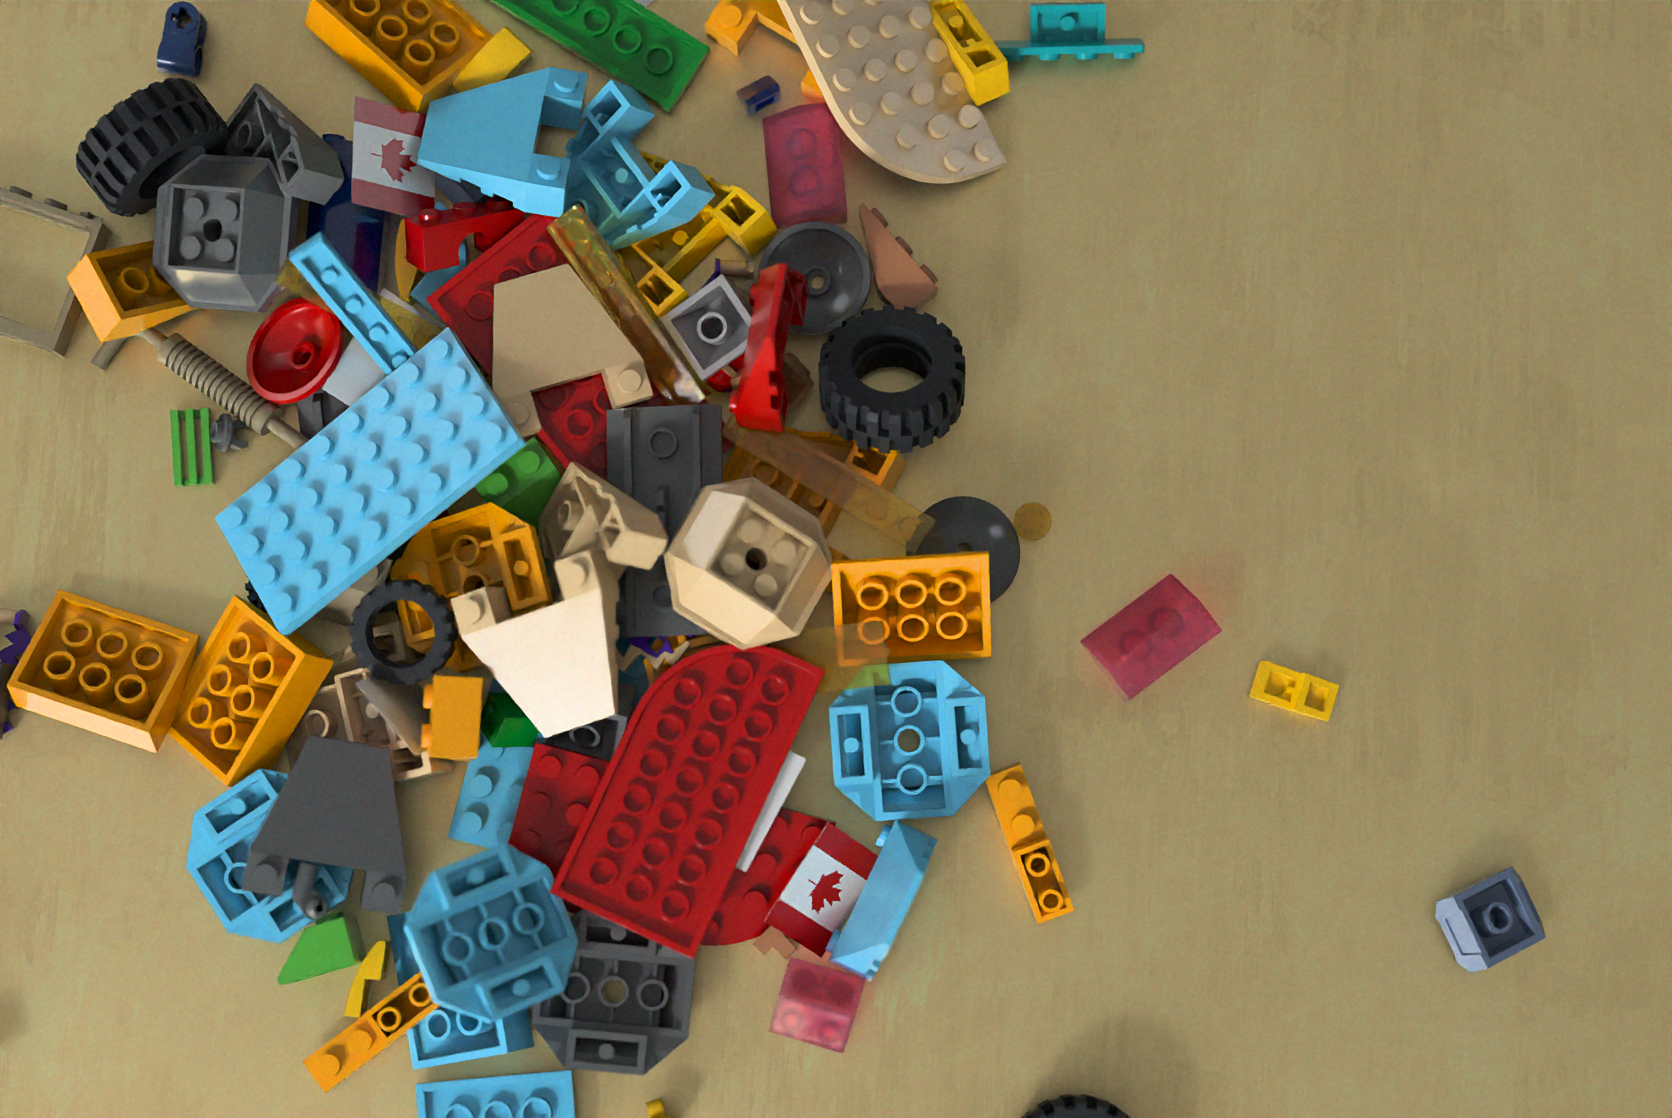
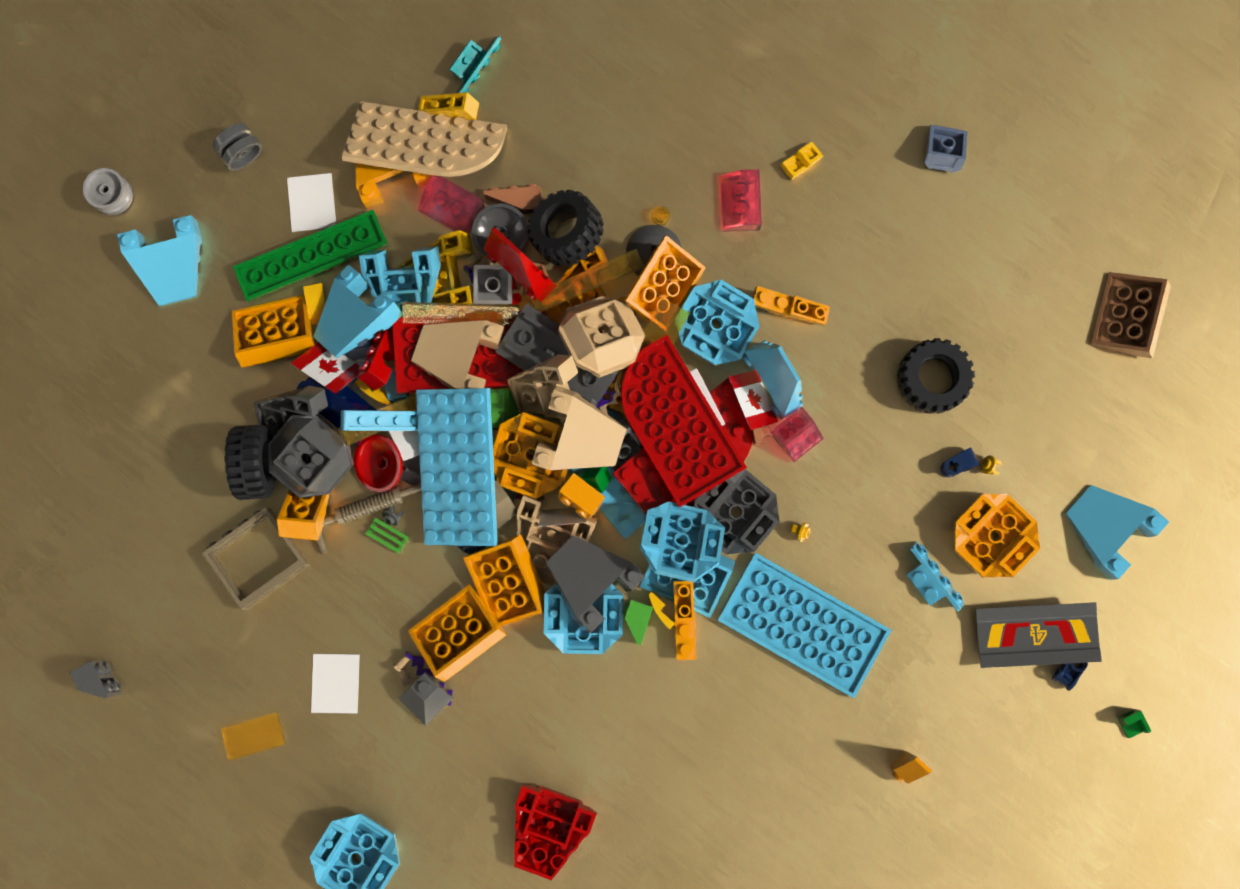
camera: 55 degrees left, 0 degrees up
dark blue piece [157,1,207,78] -> none
dark grey arm [292,862,329,920] -> none
black tyre [349,579,458,685] -> none
clear blue slope [737,75,781,115] -> none

